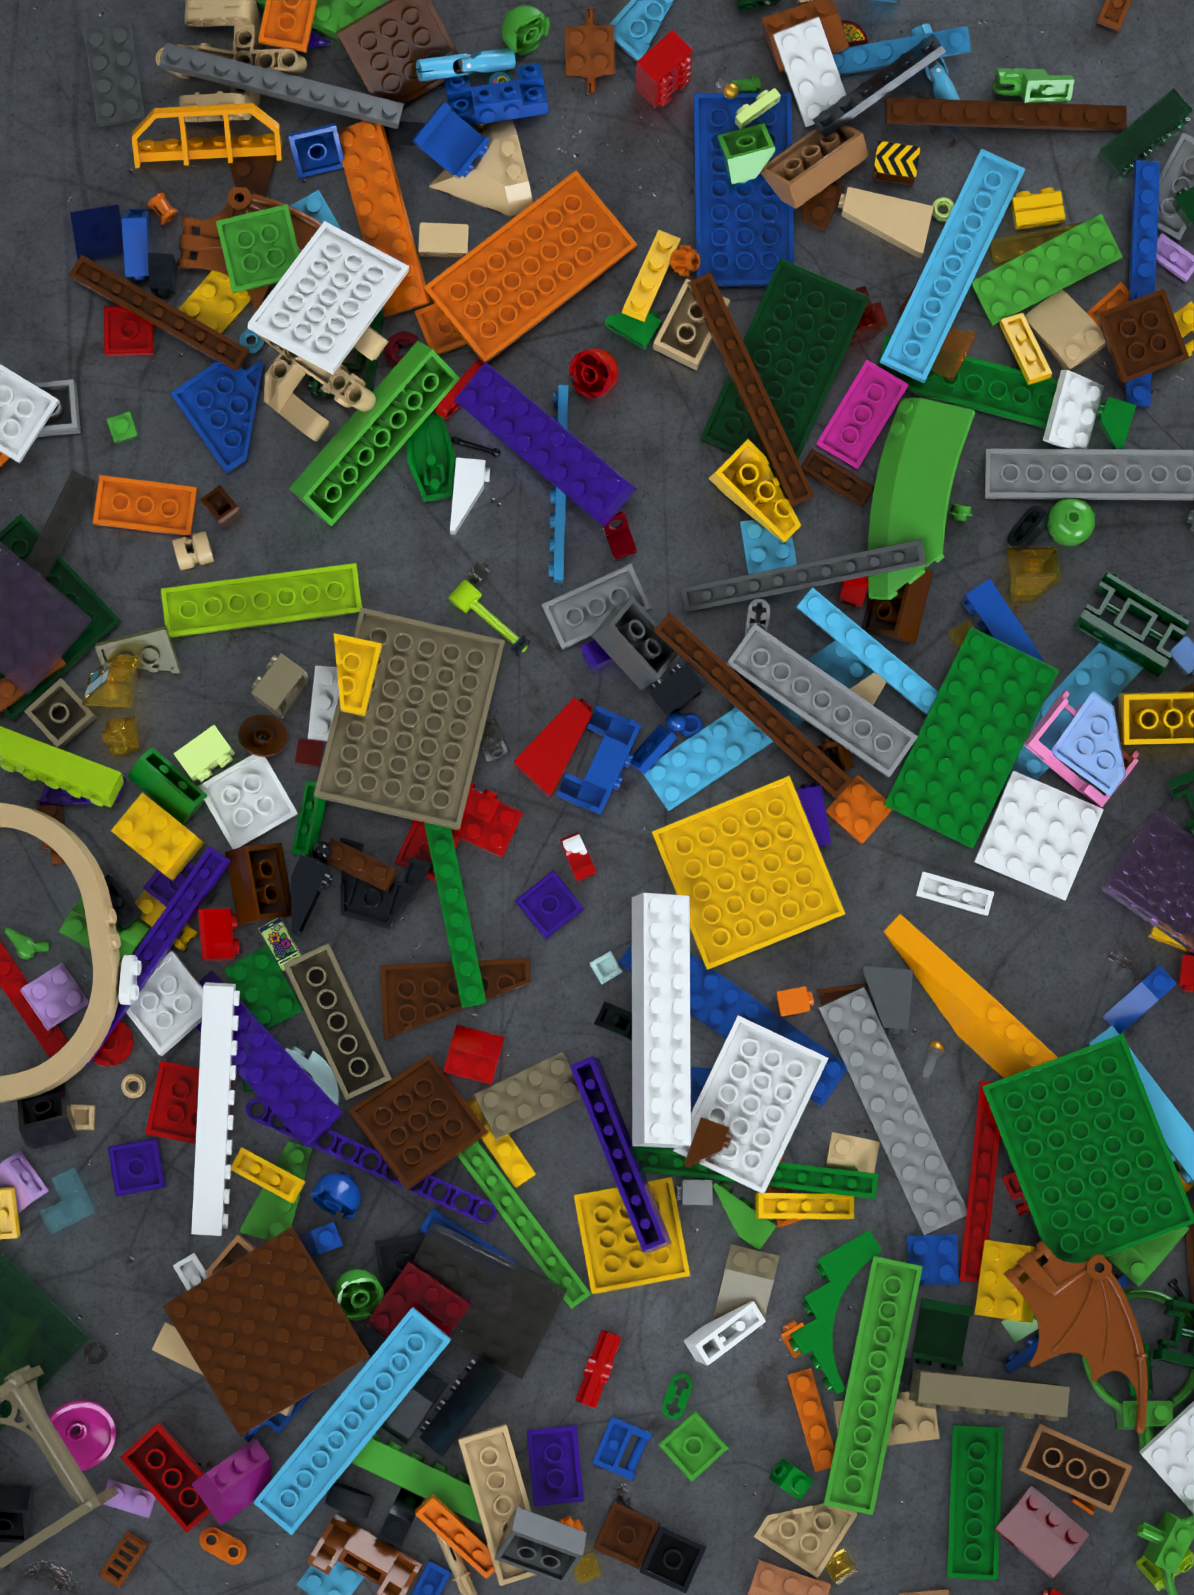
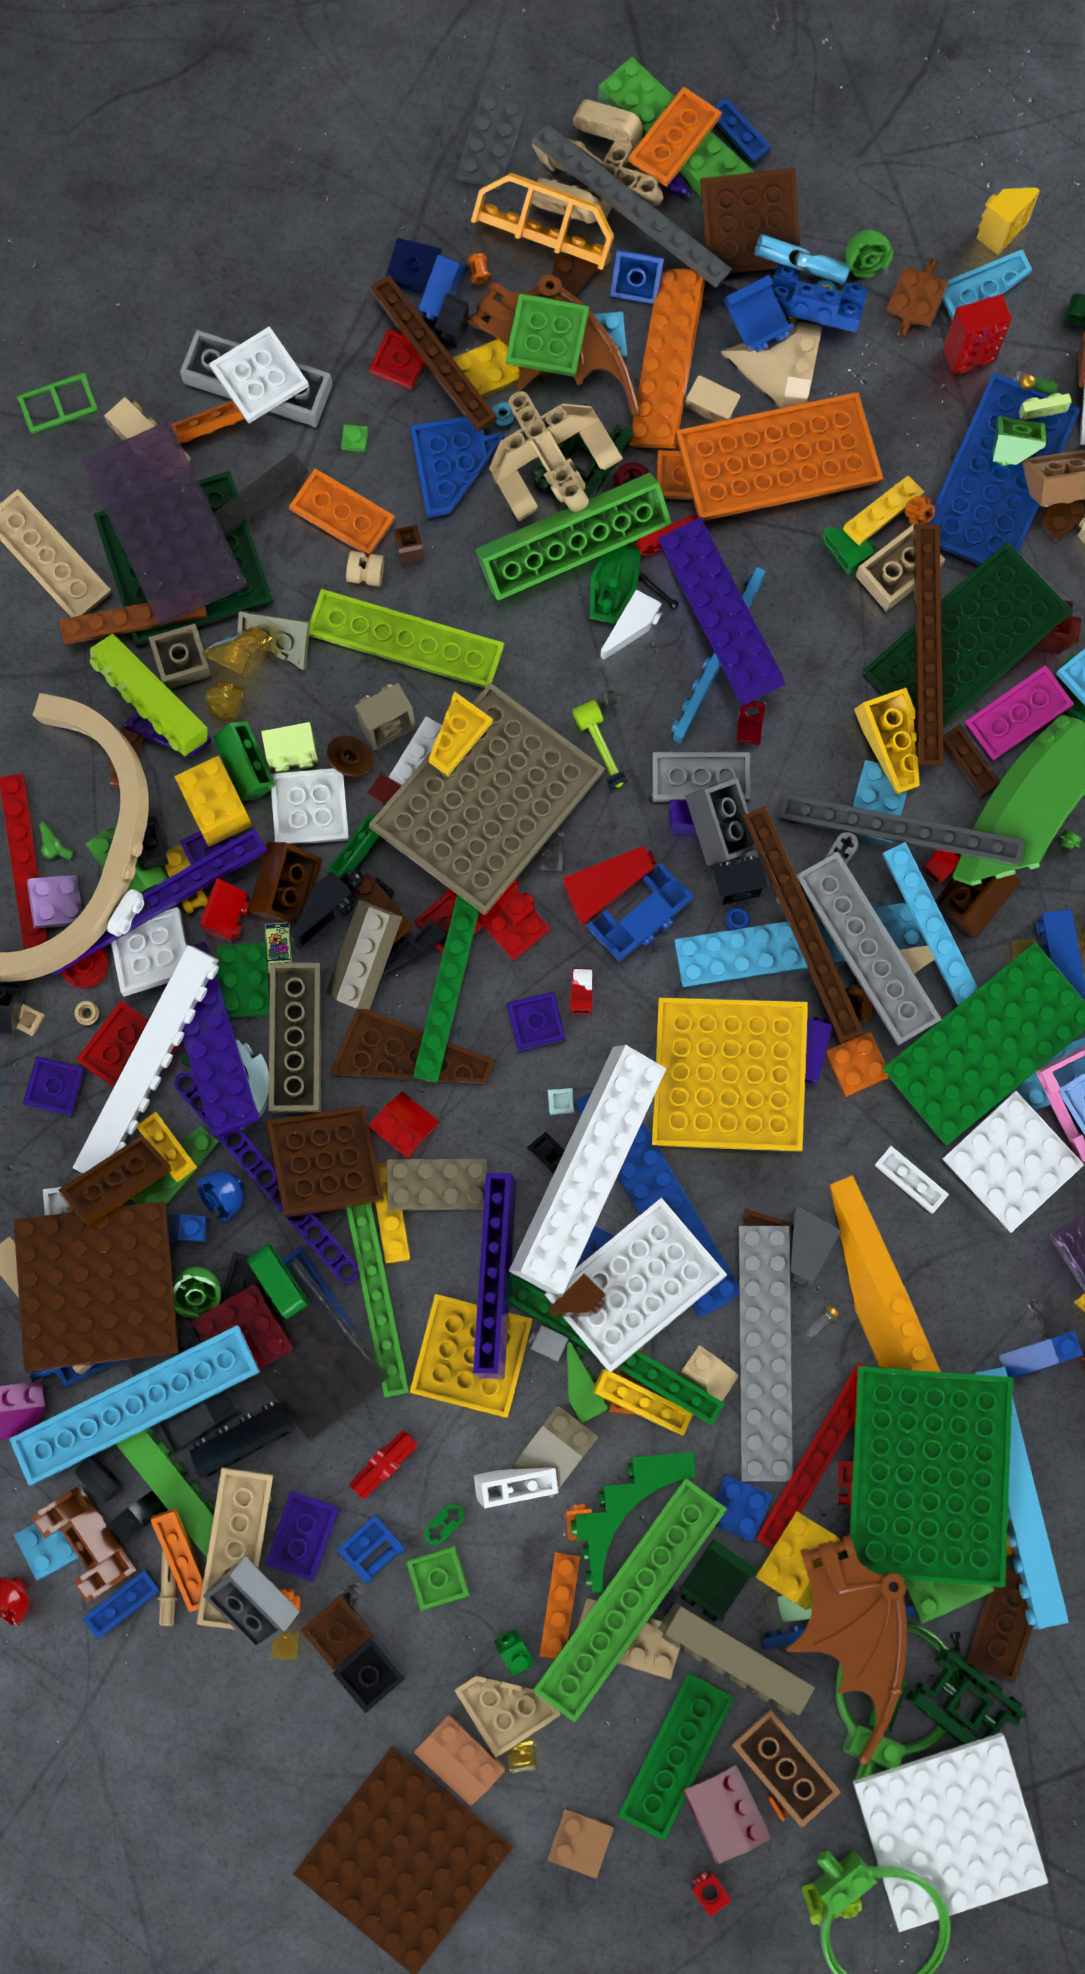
camera: 25 degrees right, 5 degrees down
white plate [247,221,409,374] -> none
red cylinder [569,348,619,398] -> none
blue plate [630,712,686,775] -> none
orange brick [776,986,814,1017] -> none
none -> reddish brown plate [59,1135,172,1227]
none -> green beam [247,1243,309,1319]
none -> dark tan slope [326,900,402,1010]

